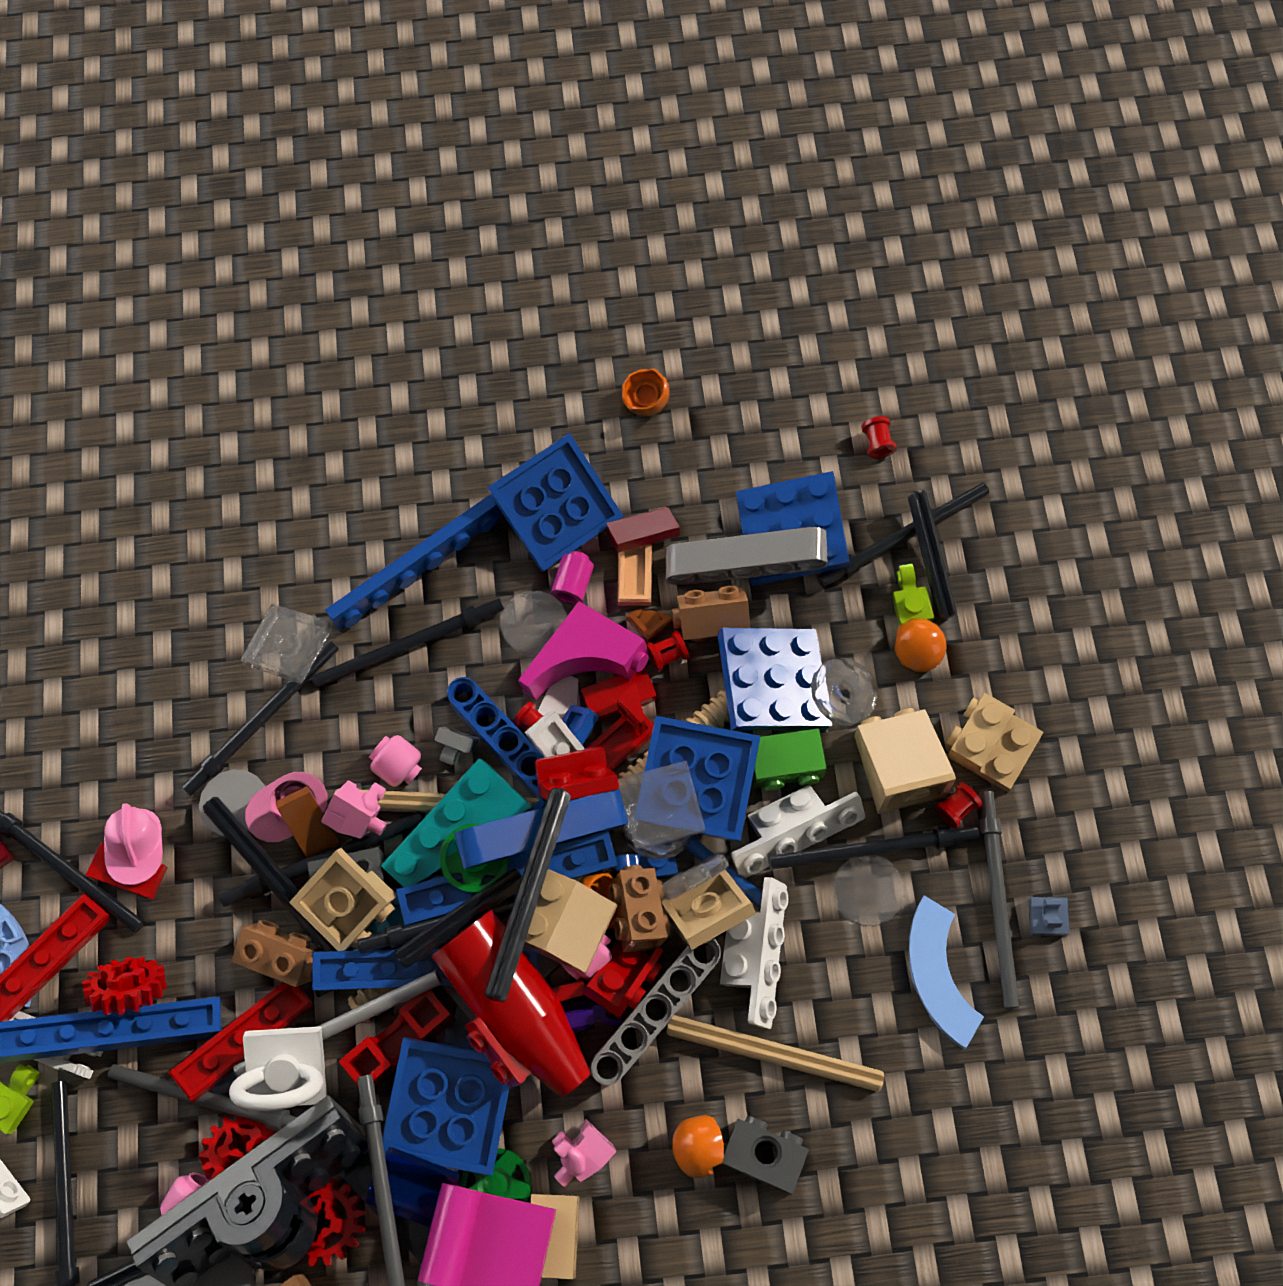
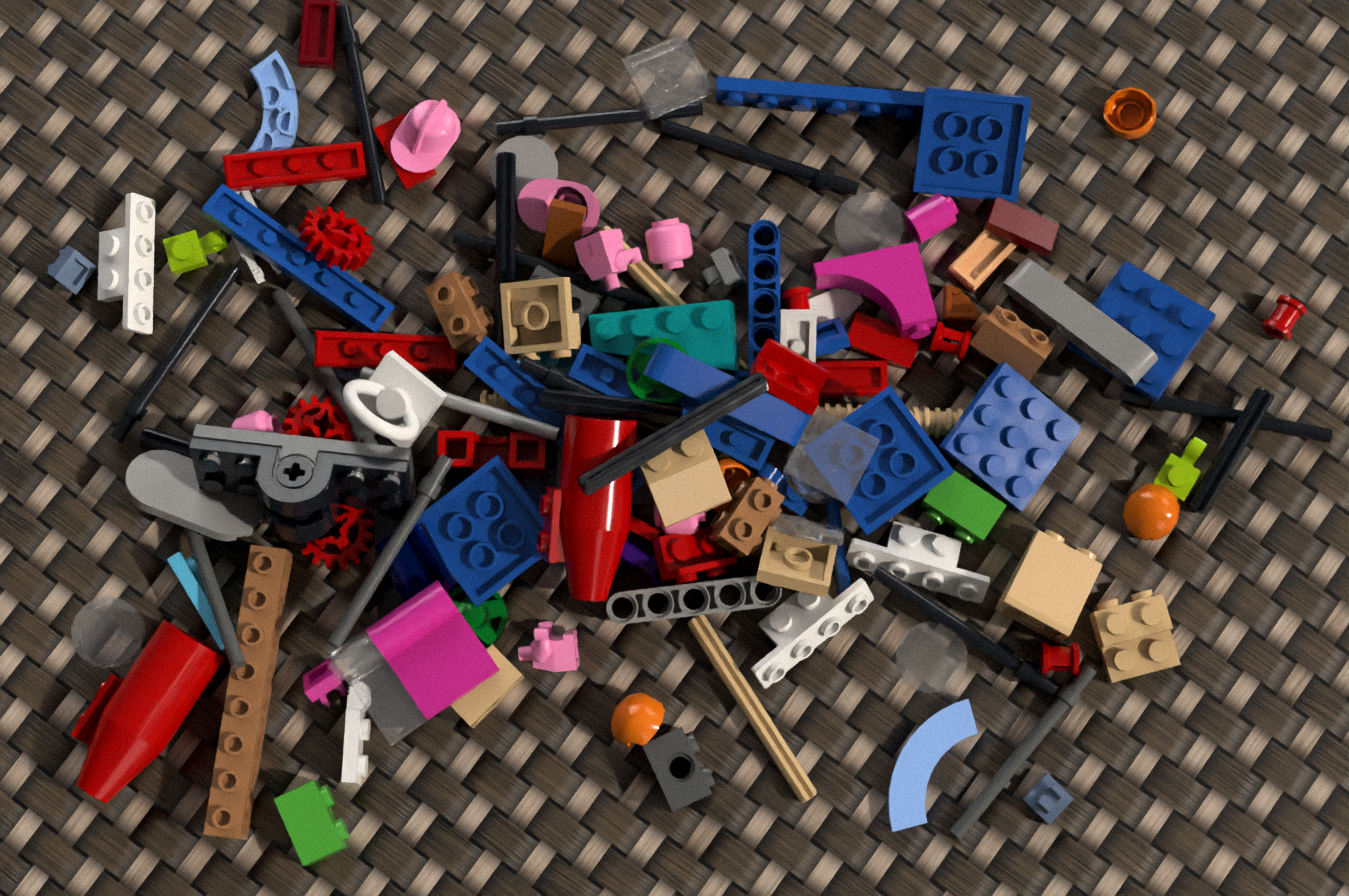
camera: 40 degrees right, 10 degrees up
red slope [617,683,646,733] -> none
clear tile [811,658,877,726] -> none

